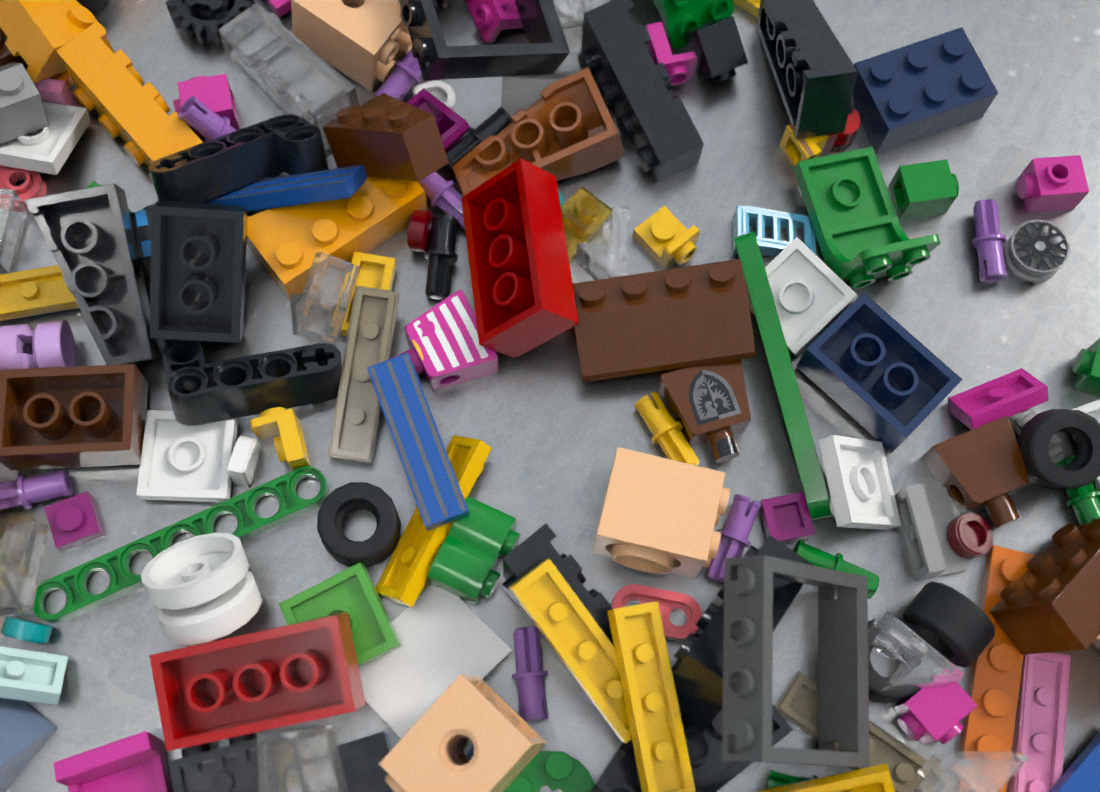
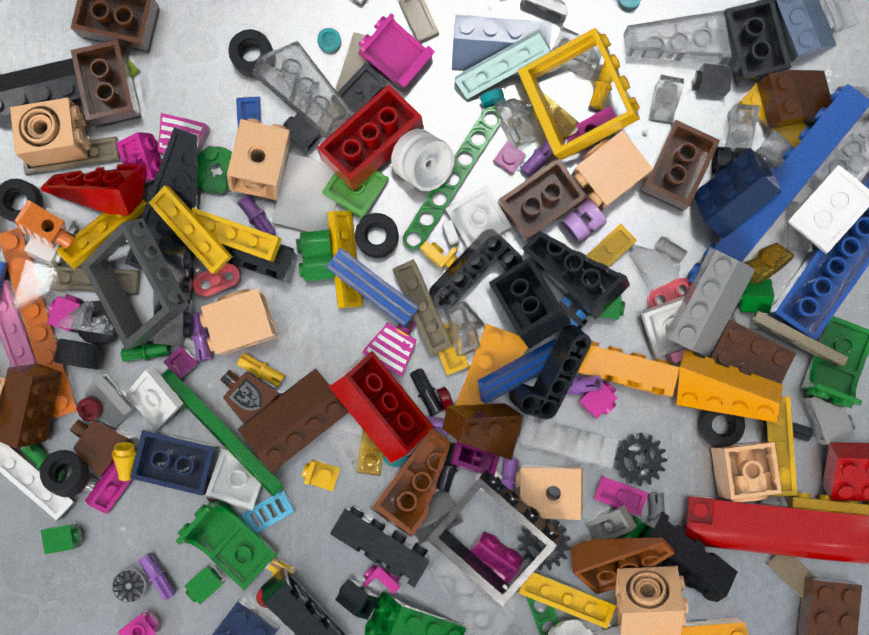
camera: 160 degrees right, 15 degrees up
none -> yellow cone [112,442,137,481]

